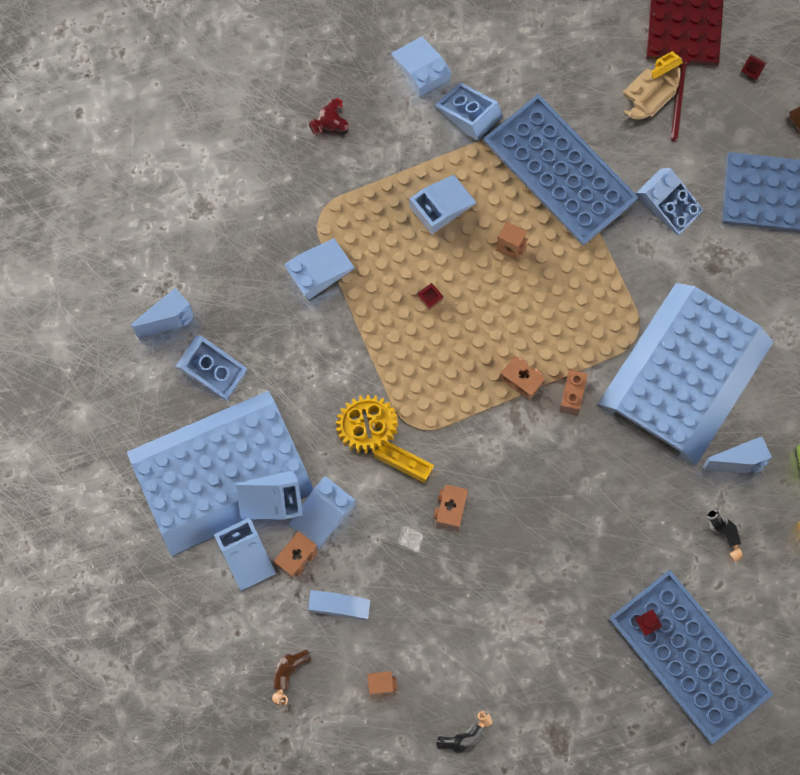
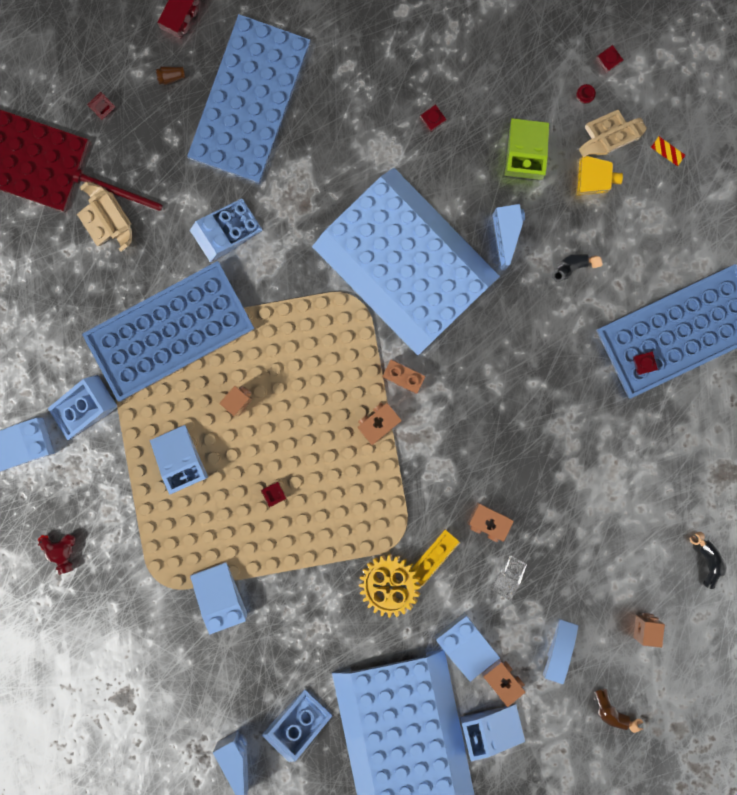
camera: 80 degrees left, 15 degrees up
light blue slope [235,470,303,520] -> none
yellow tile [651,52,683,79] -> none

